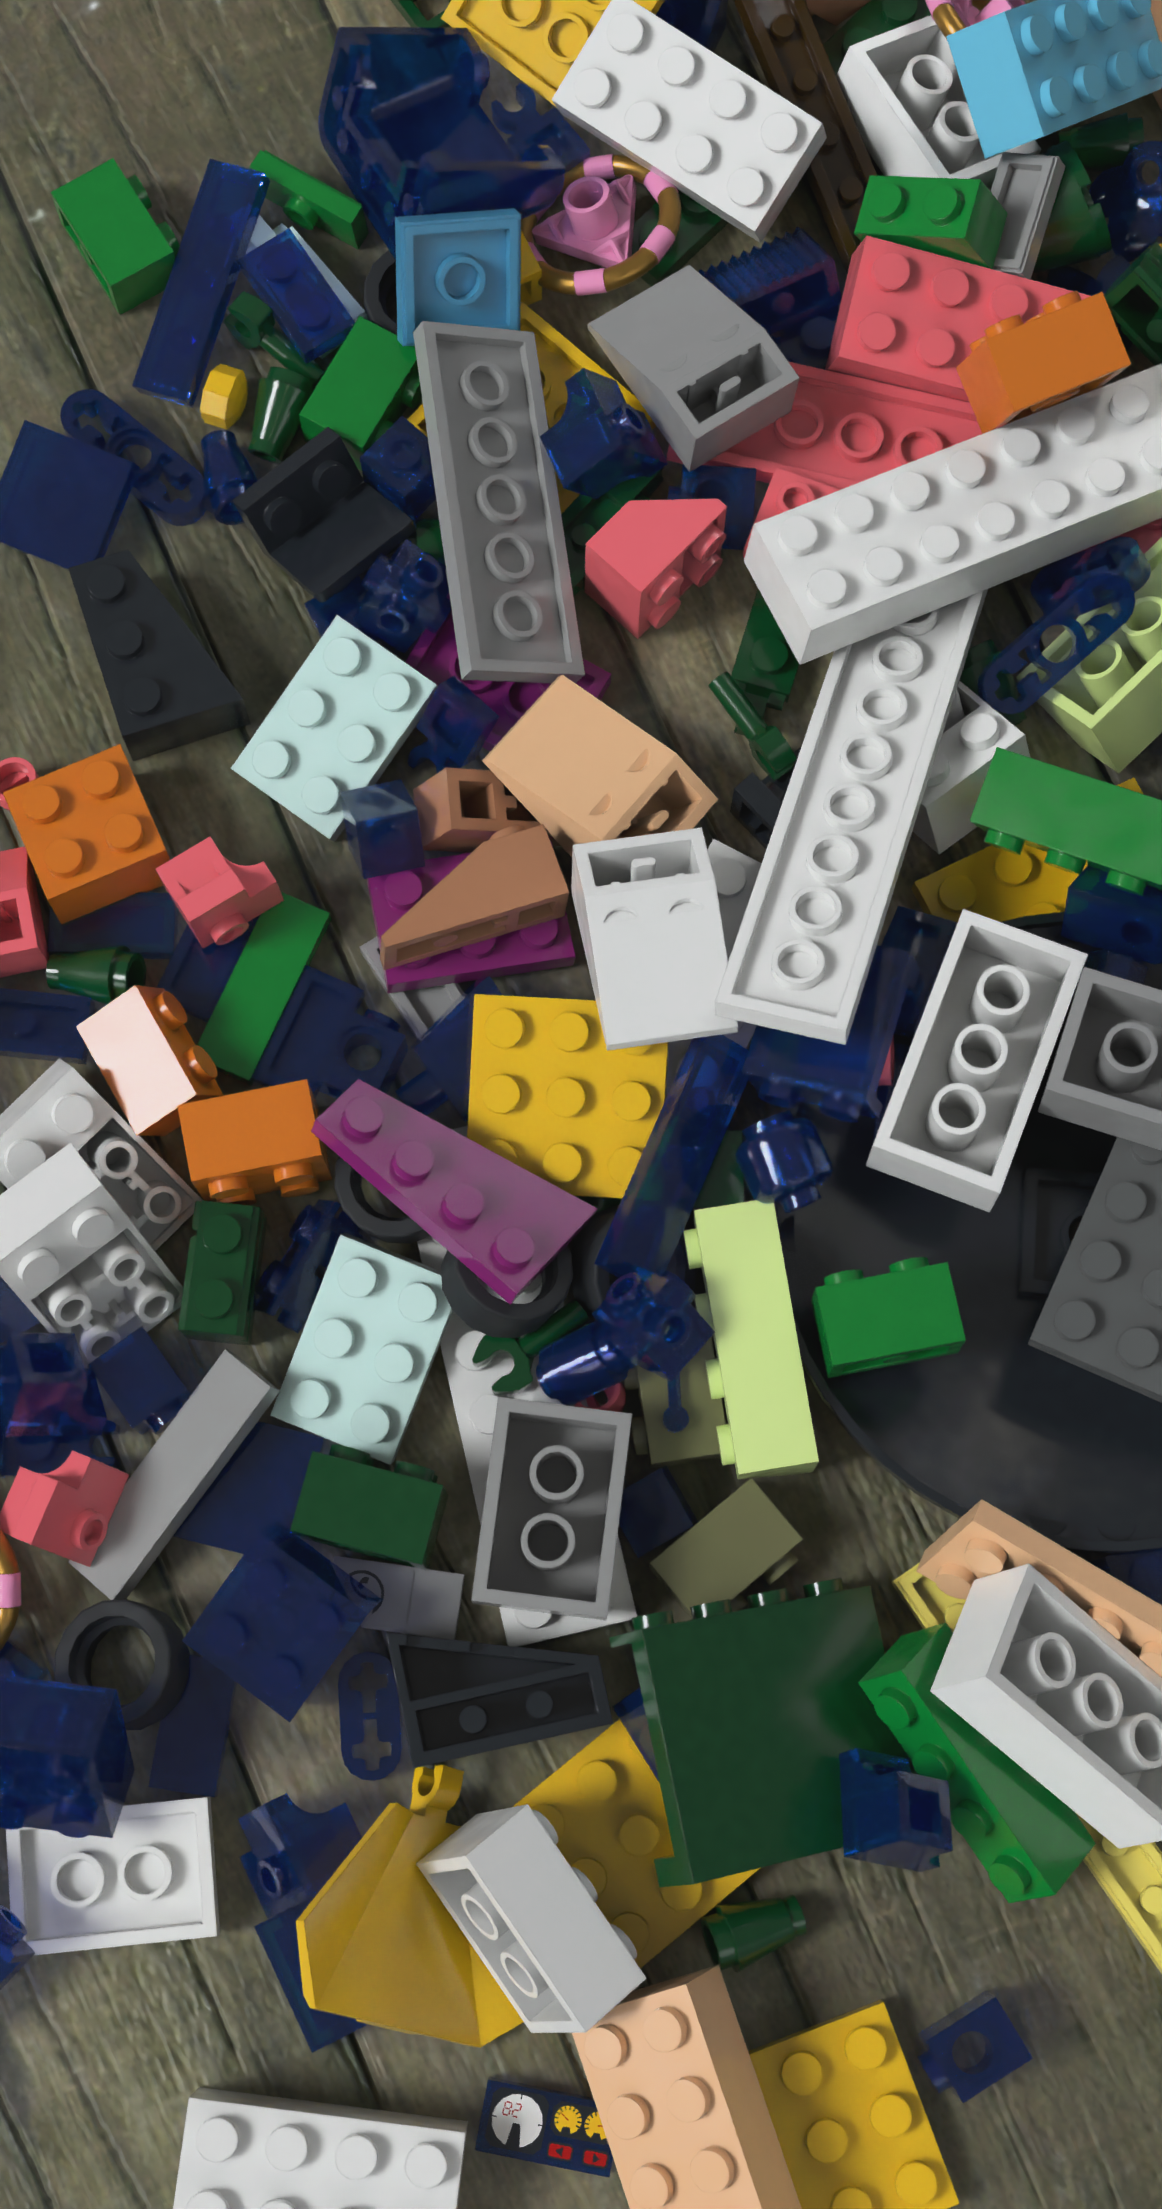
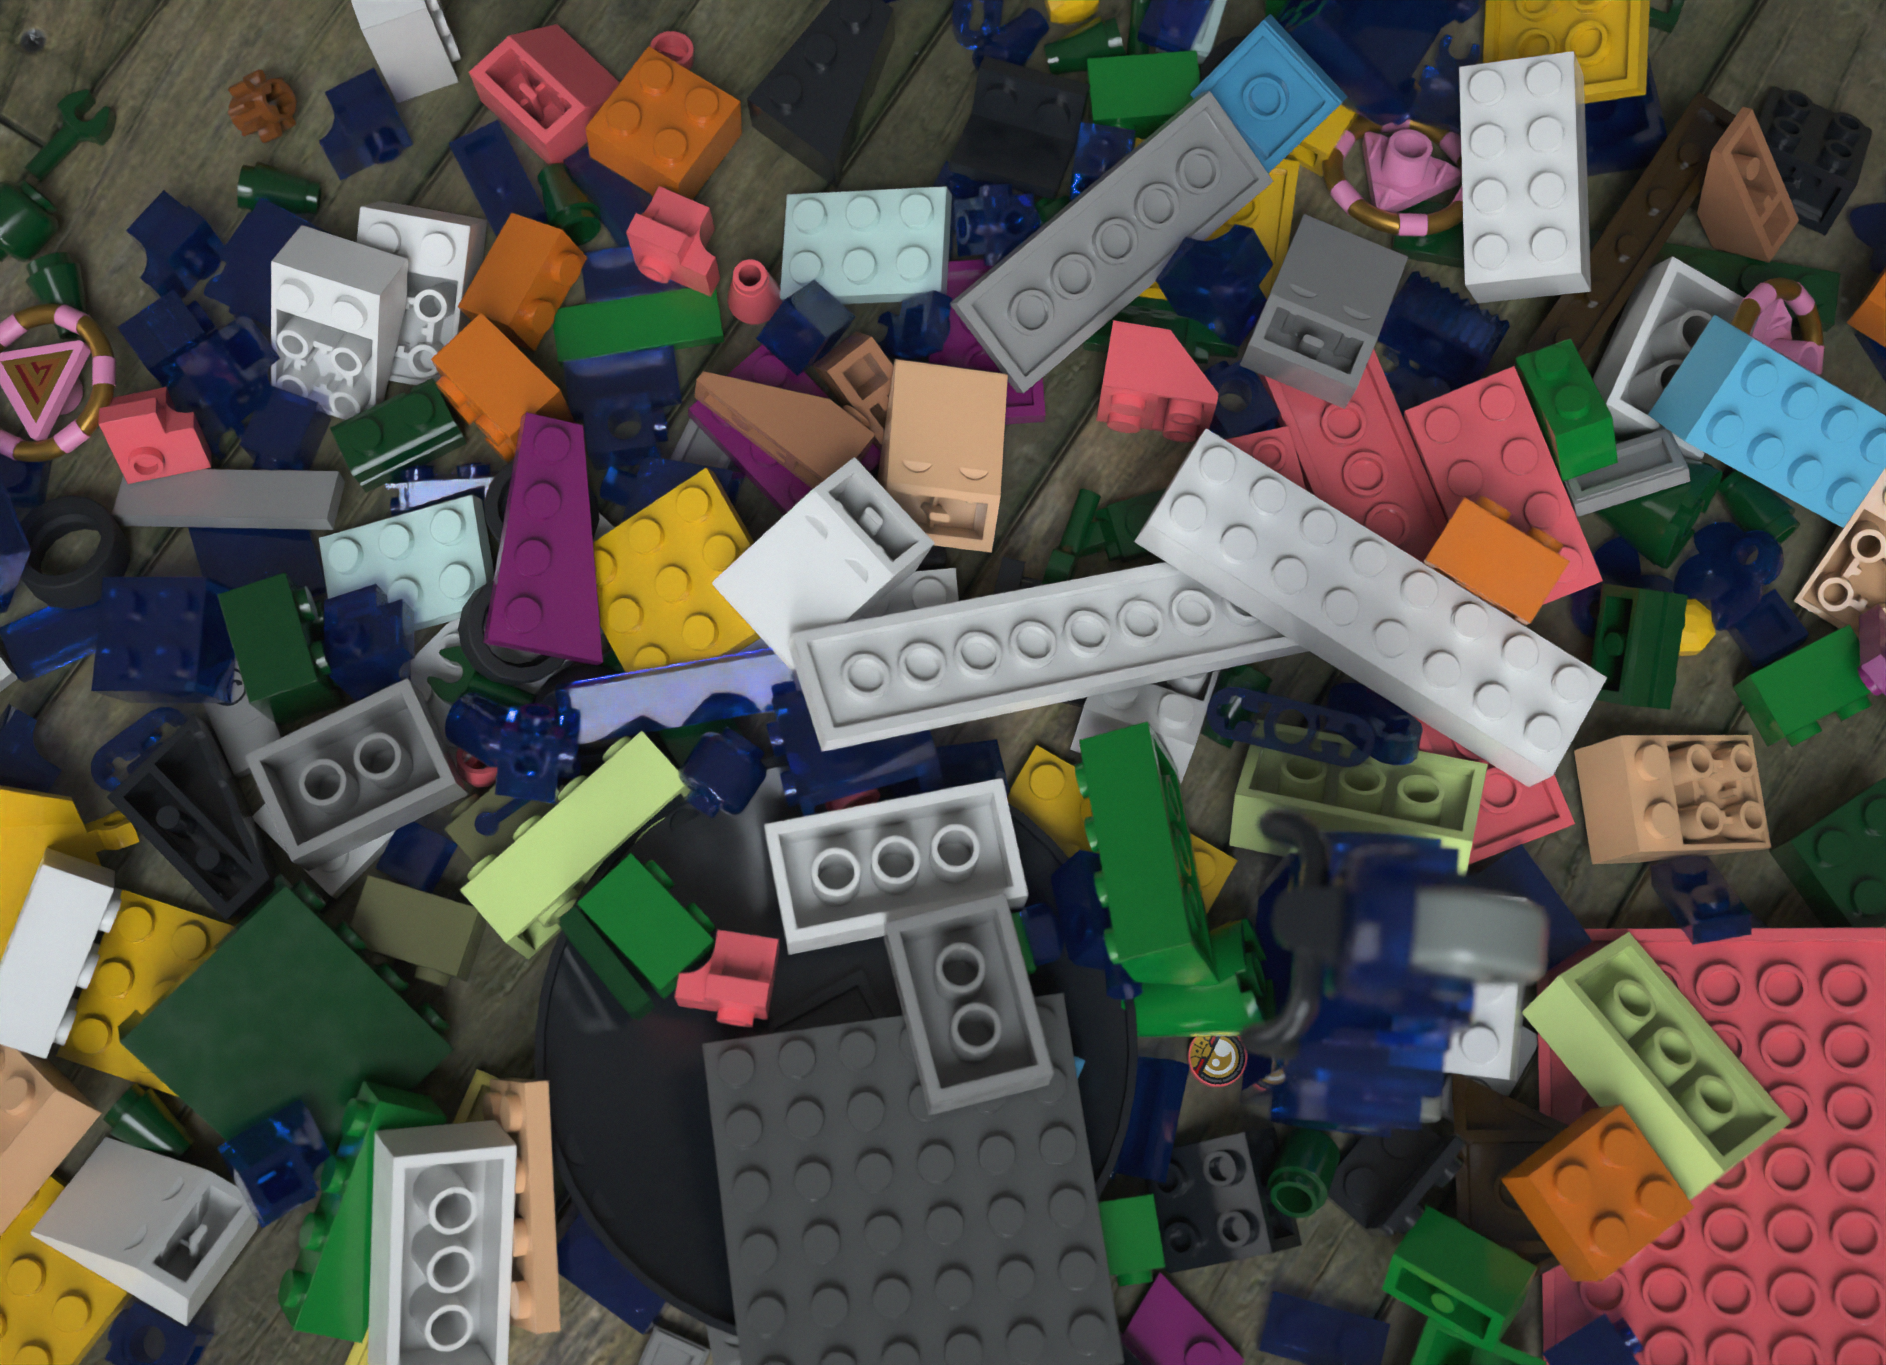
camera: 60 degrees right, 0 degrees up
none -> white slope [31,1137,261,1326]
none -> clear blue brick [324,584,415,702]
none -> dark green tile [558,906,655,1021]
none -> coral brick [675,930,780,1027]
none -> coral cone [727,259,782,324]

